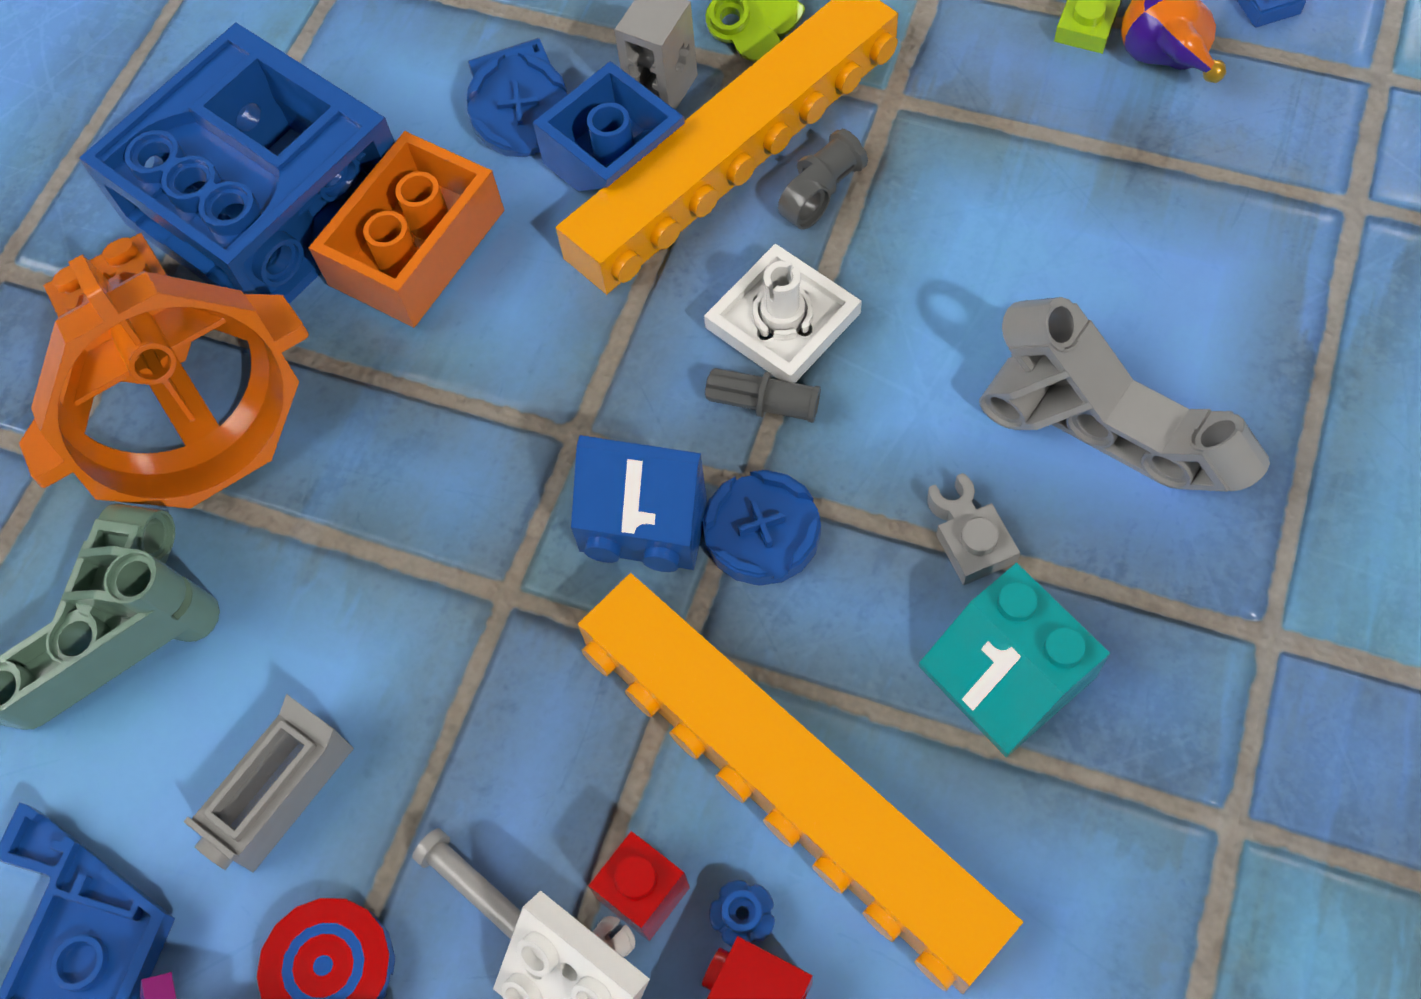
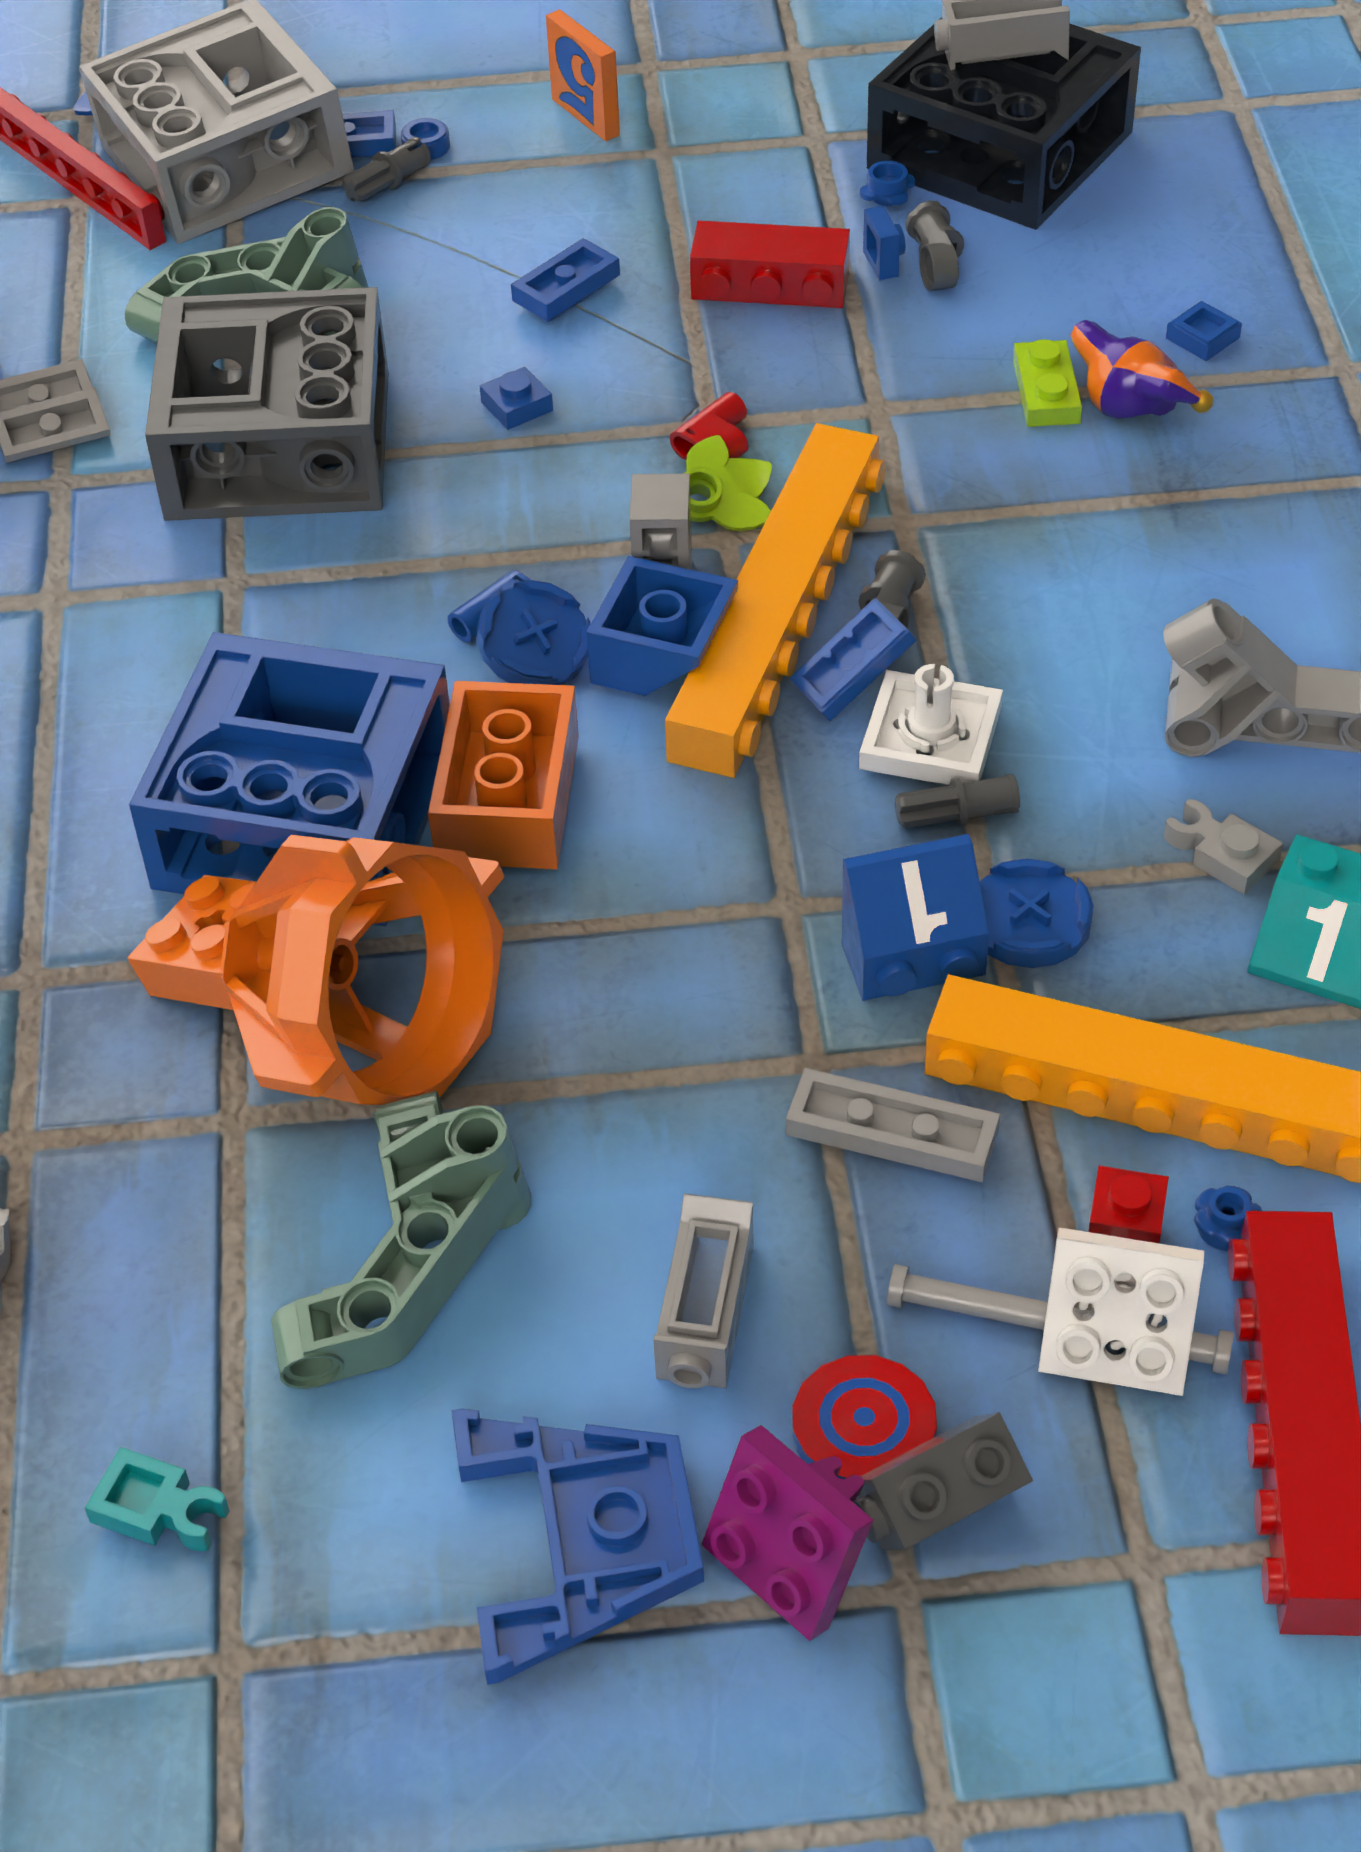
camera: 30 degrees left, 15 degrees down
none -> light grey plate [786,1068,1000,1182]
none -> blue plate [789,598,917,721]

